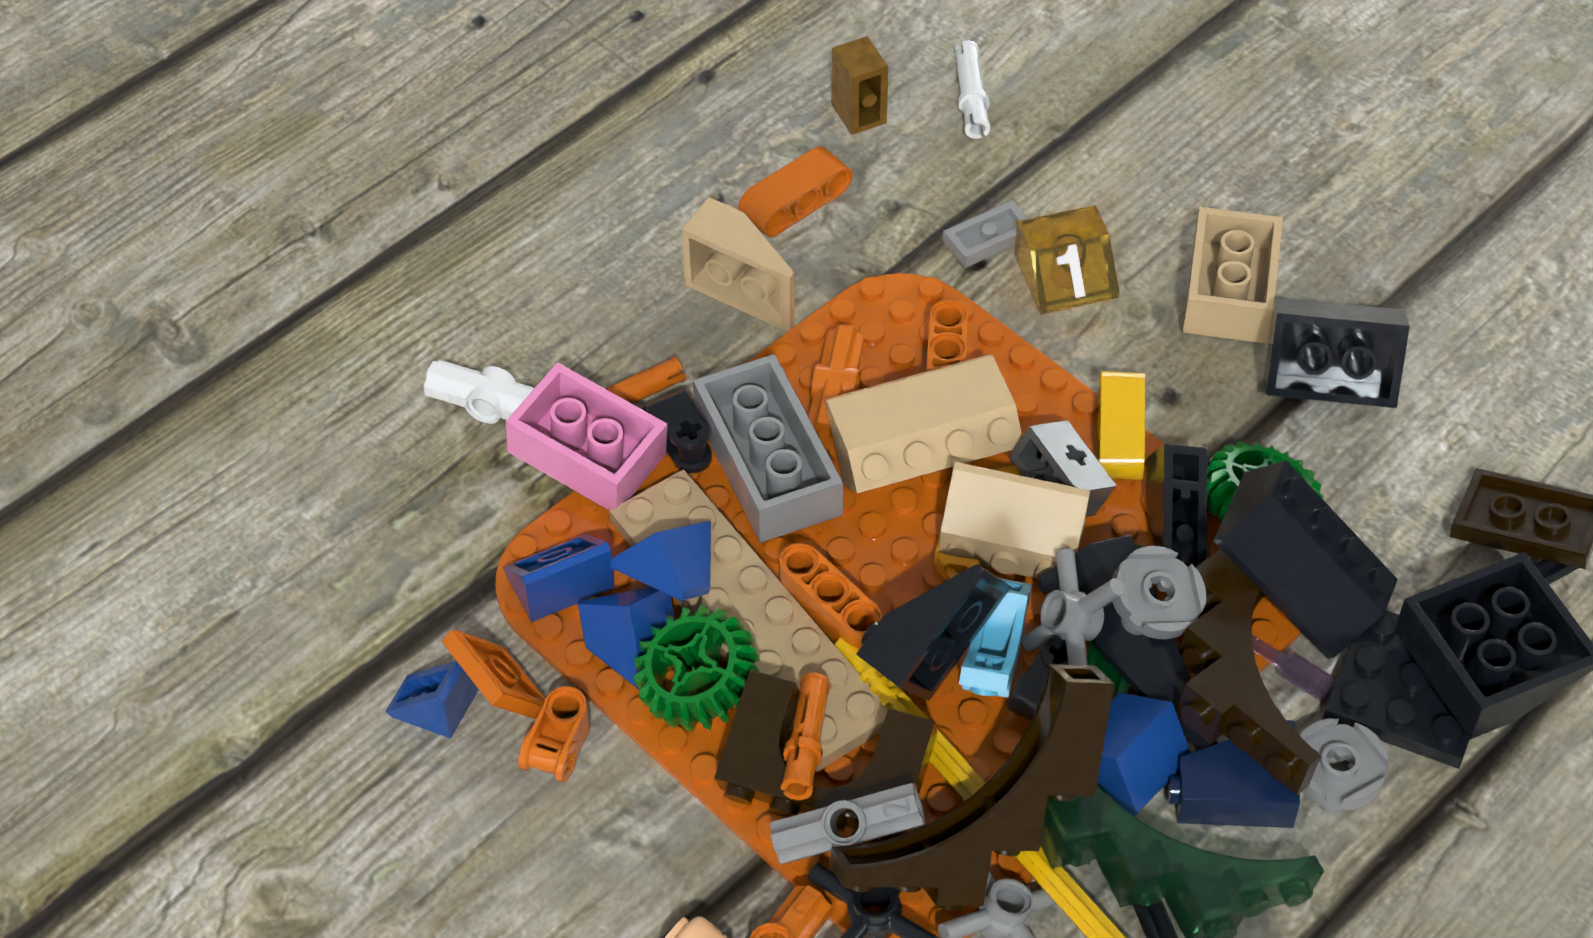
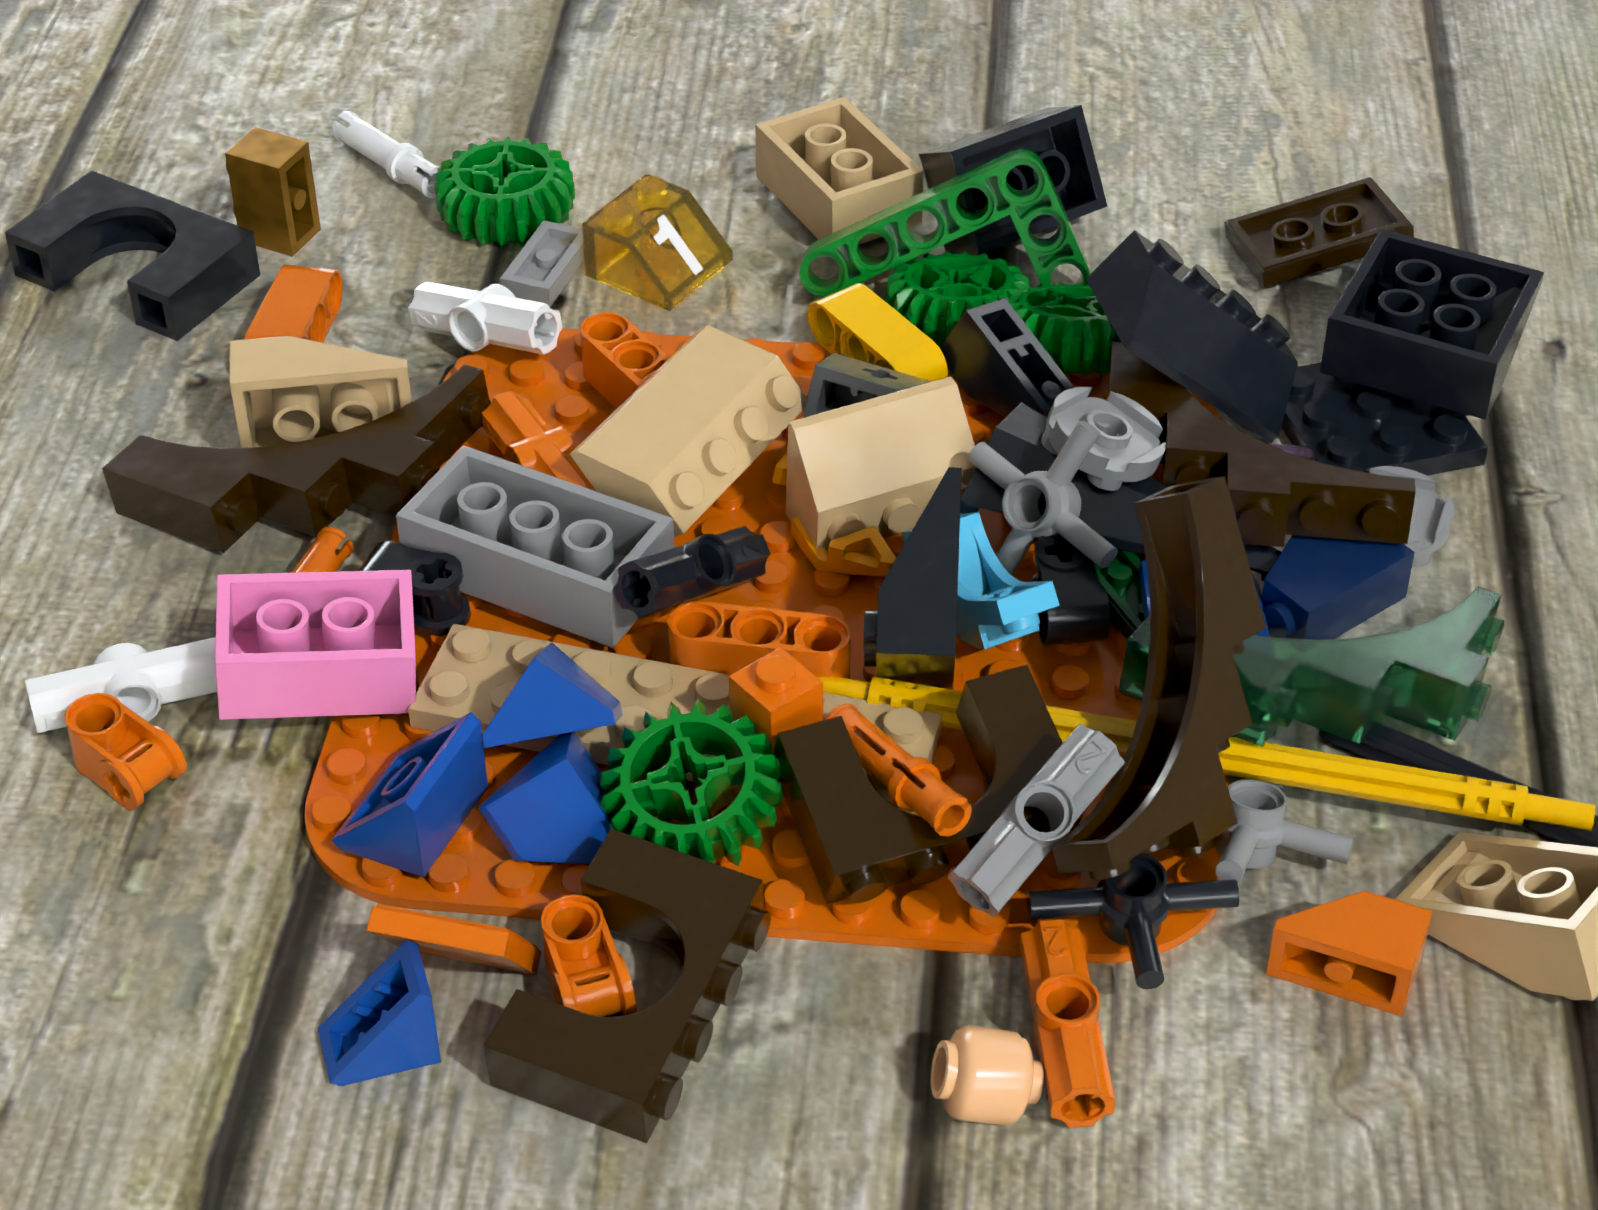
camera: 40 degrees left, 10 degrees down
none -> black arch [5,170,260,341]
none -> orange piece [65,693,187,810]
none -> dark brown arch [102,364,491,553]
none -> white piece [408,281,563,355]
none -> green gear [435,137,575,247]
none -> dark brown arch [483,829,771,1143]
none -> black piece [613,526,771,618]
none -> orange brick [729,647,823,755]
none -> green beam [799,149,1090,297]
none -> green gear [884,251,1030,348]

